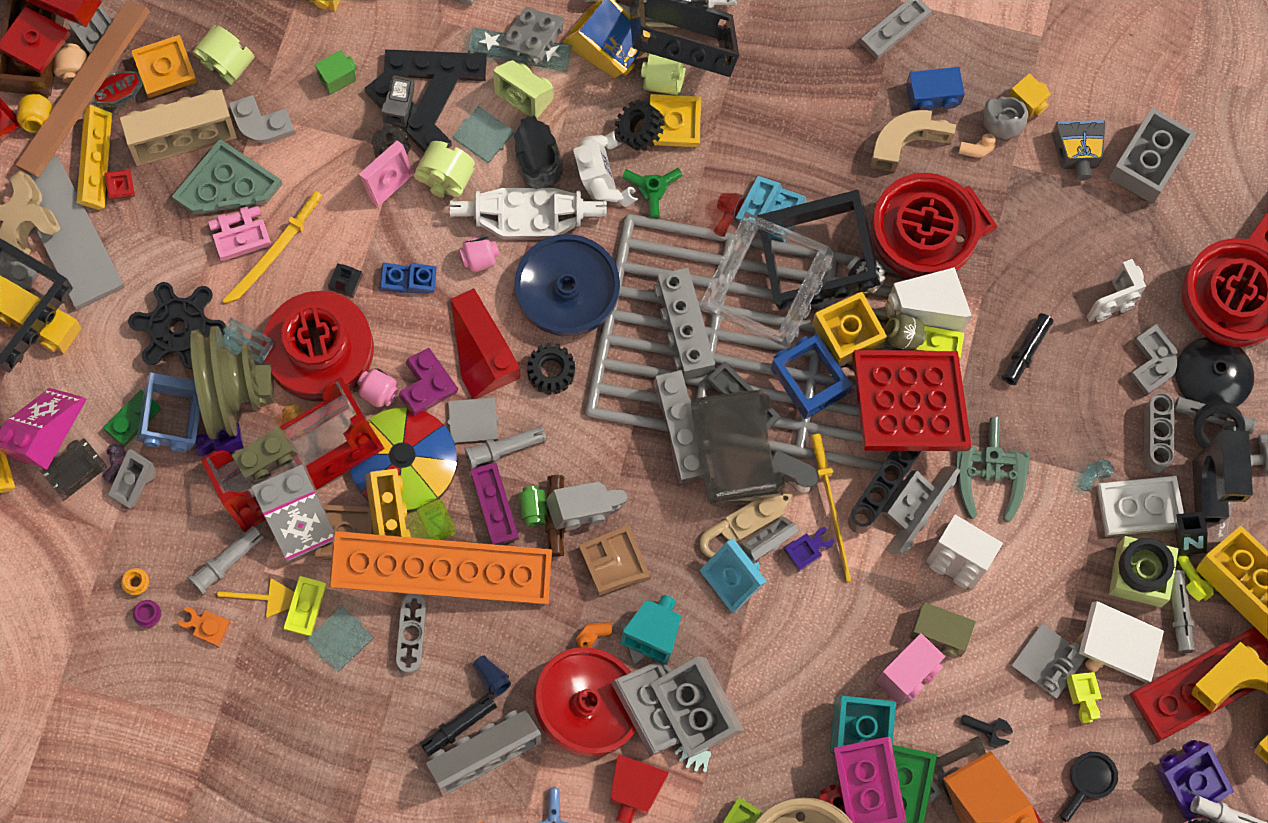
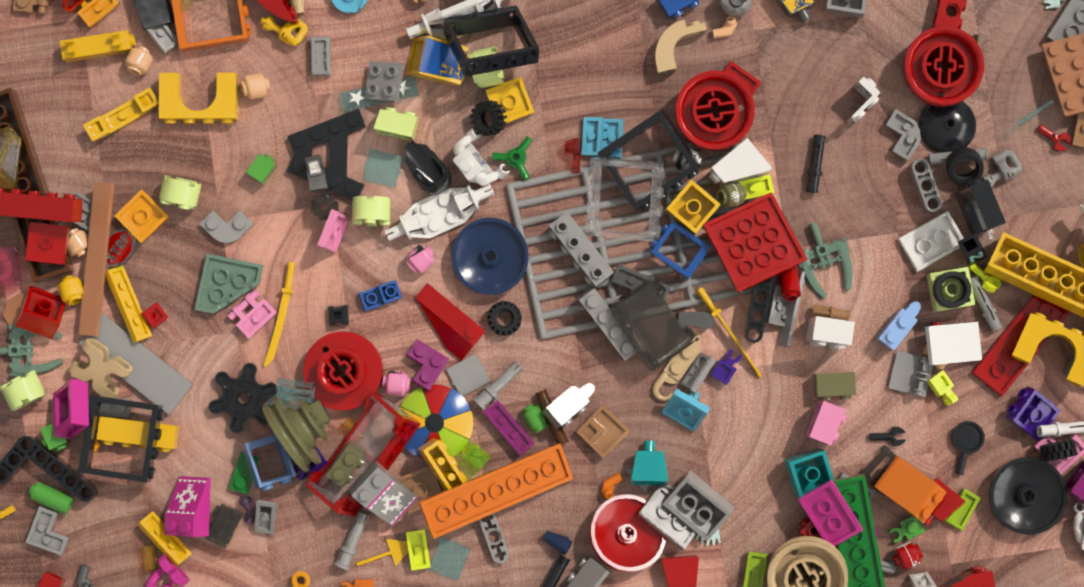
camera: 20 degrees left, 15 degrees up
tan brick [120,89,237,166] -> none
clear light blue arm [1078,459,1114,492] -> none
none -> red brick [779,266,801,301]
none -> light blue hinge [876,301,921,351]

